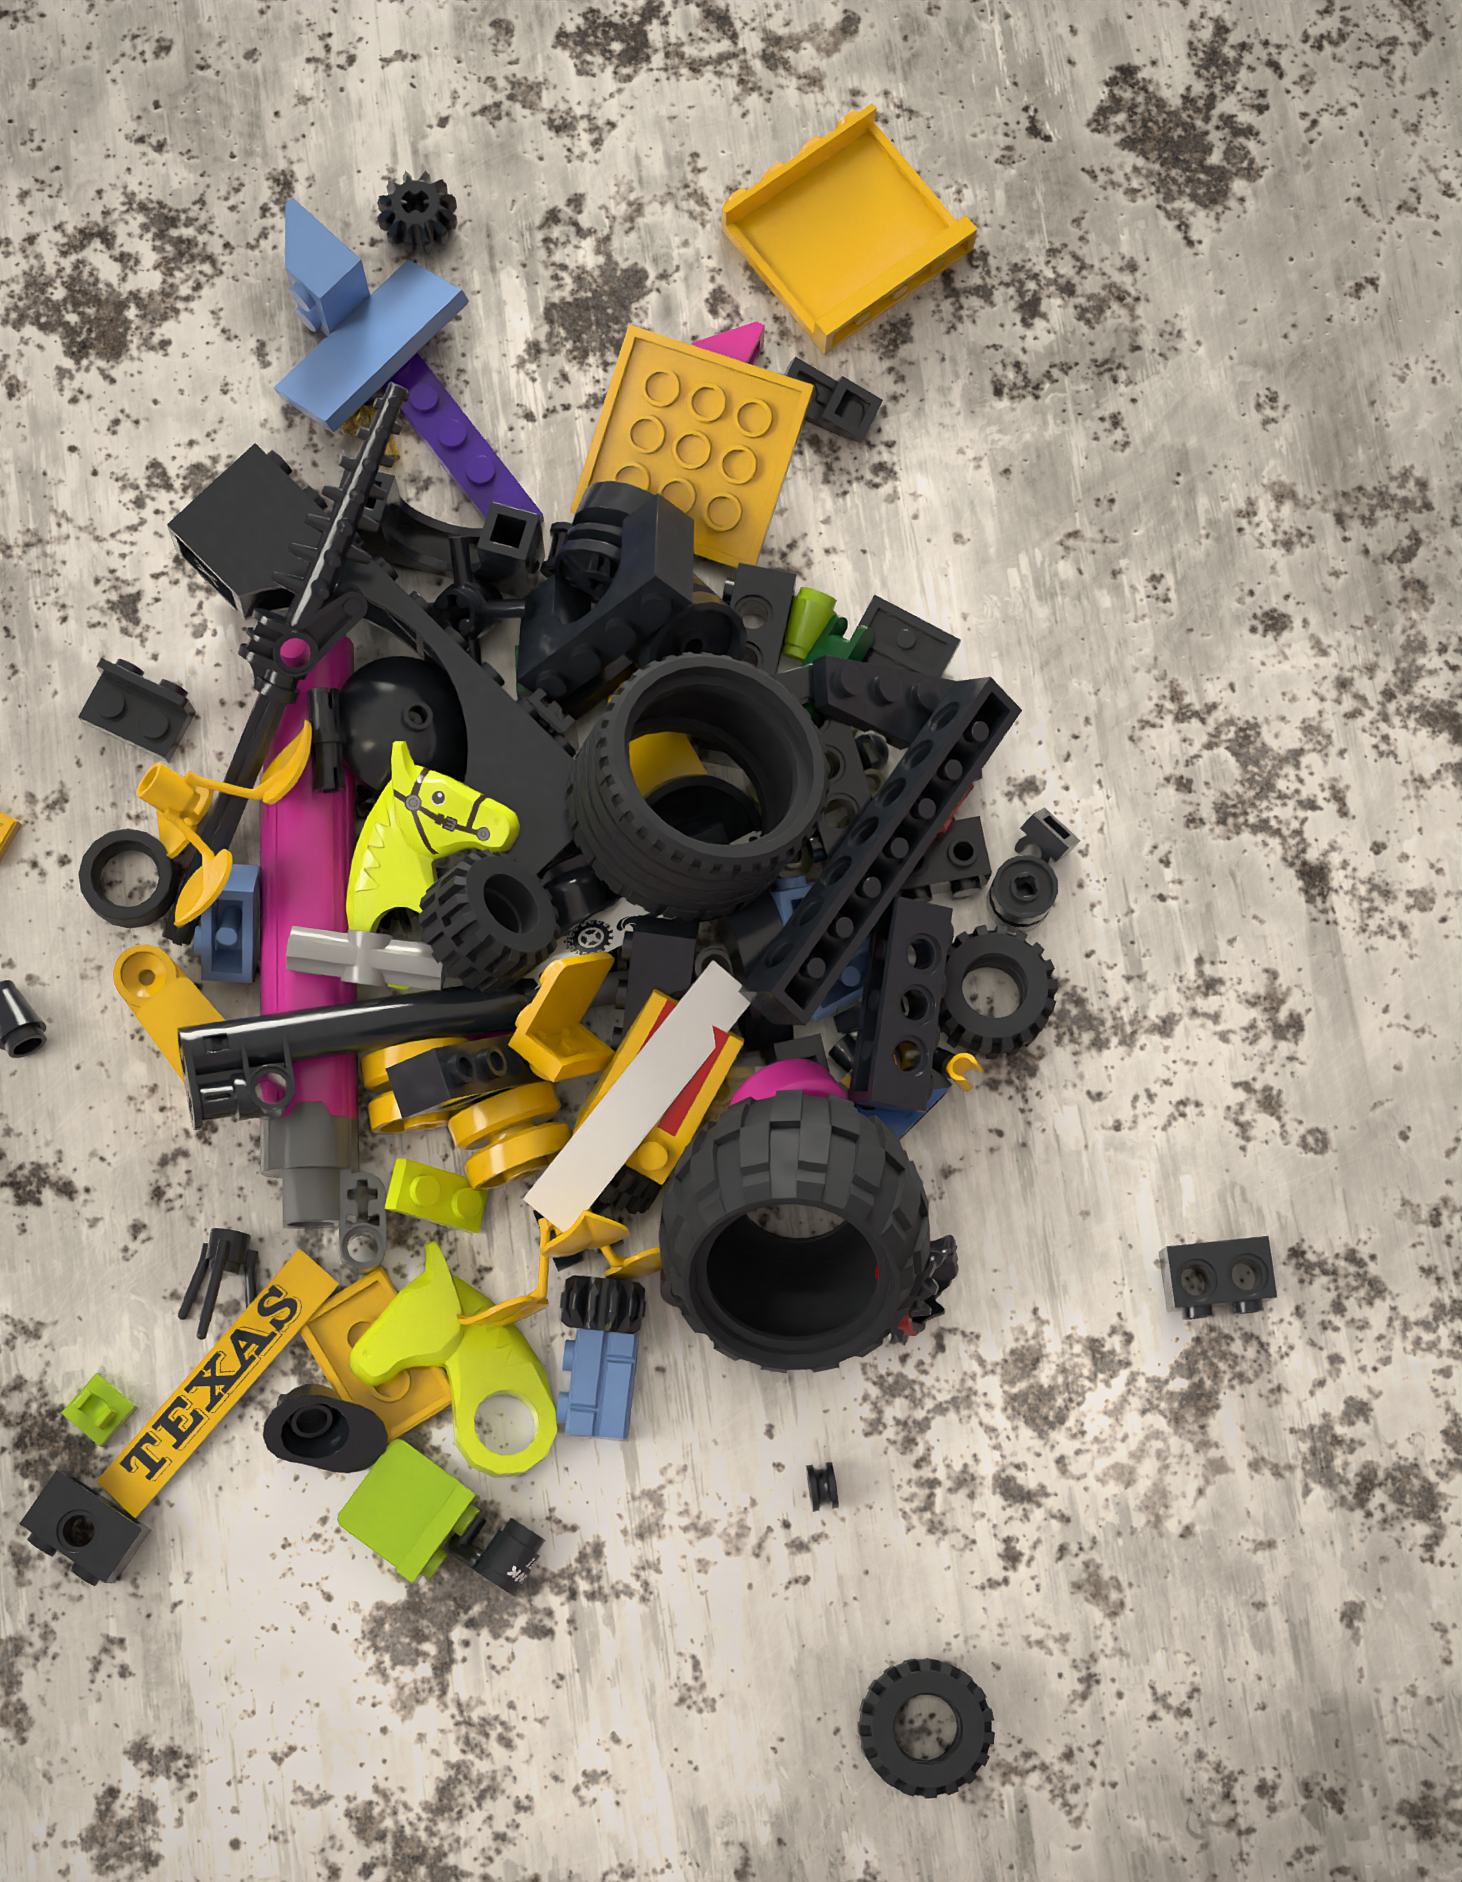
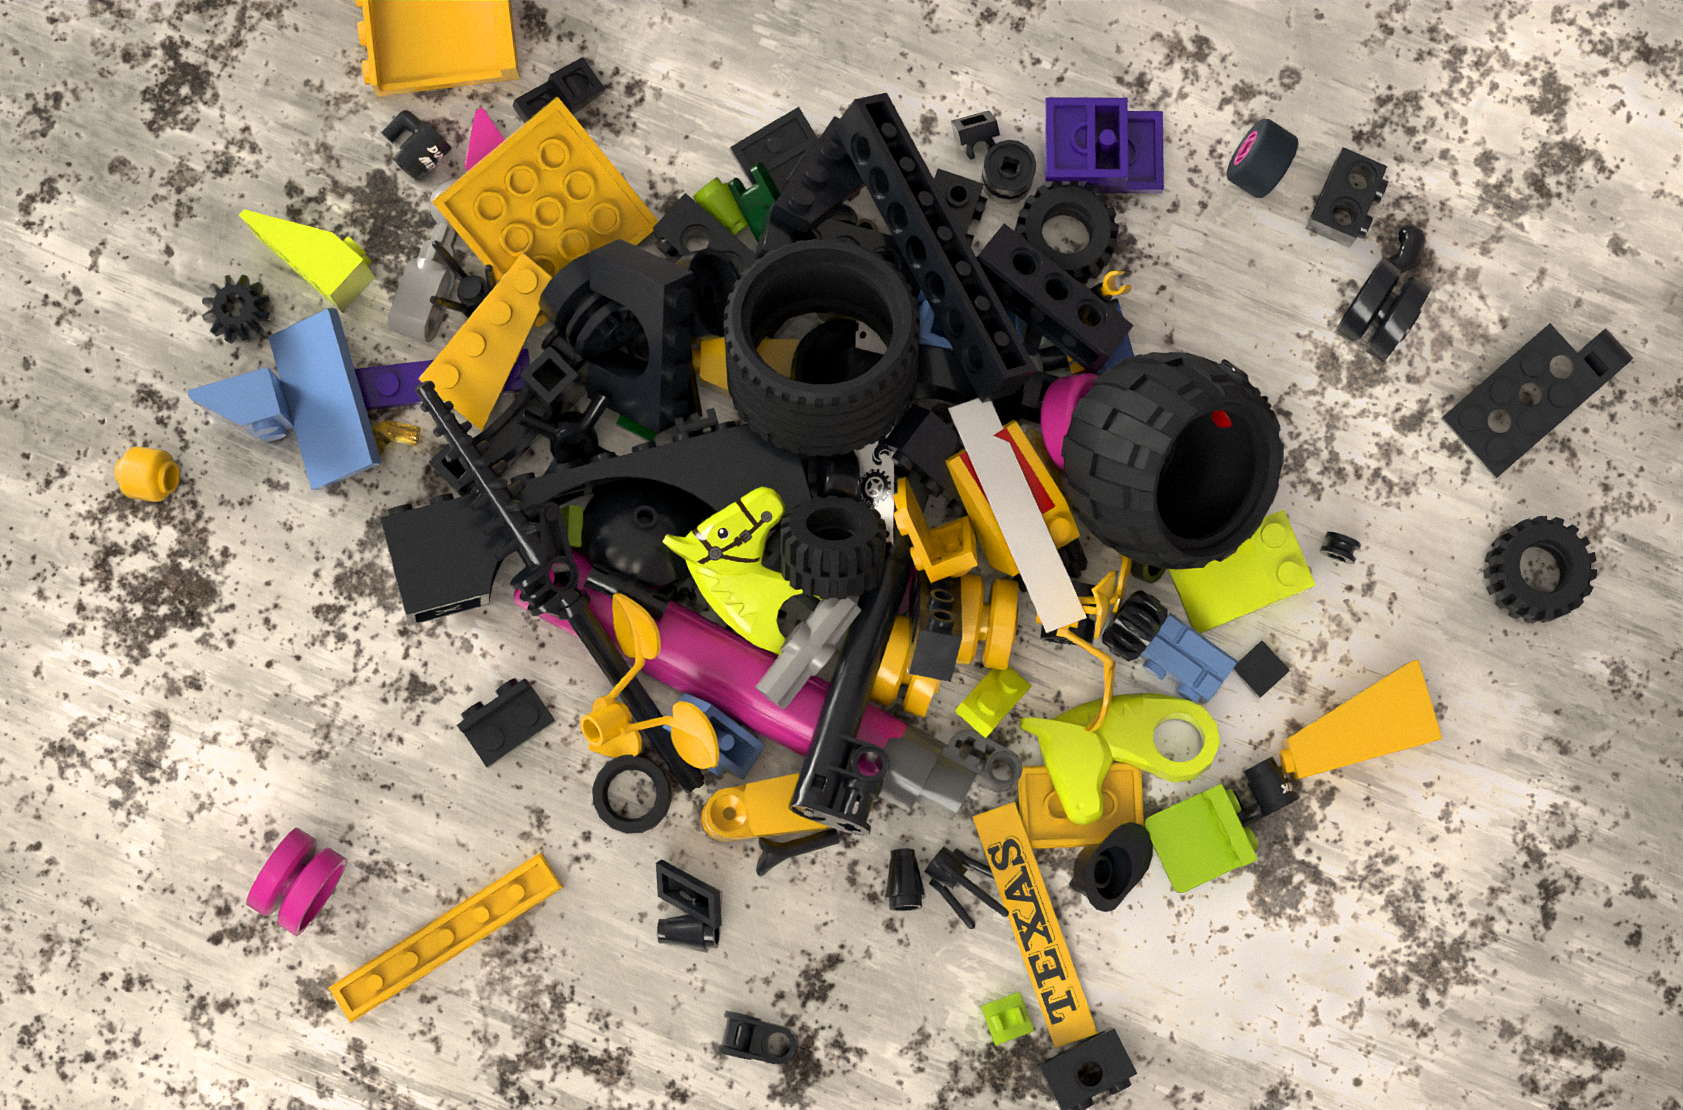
camera: 60 degrees left, 5 degrees up
none -> yellow head [114,447,180,502]
none -> neon yellow slope [239,209,375,313]
none -> black piece [381,110,452,181]
none -> light grey beam [388,179,458,342]
none -> yellow wing [419,253,553,431]
none -> black plant [430,240,496,318]
none -> lime tile [561,505,583,548]
none -> black slope [656,859,722,929]
none -> black piece [756,828,840,877]
none -> black cone [885,848,926,911]
none -> dark purple bracket [1045,97,1164,194]
none -> neon yellow slope [1168,510,1316,634]
none -> black wheel [1226,119,1299,198]
none -> black tile [1232,641,1290,699]
none -> yellow slope [1278,659,1442,781]
none -> black wheel [1335,256,1432,363]
none -> black arm [1388,224,1426,274]
none -> black hinge [1441,323,1633,479]

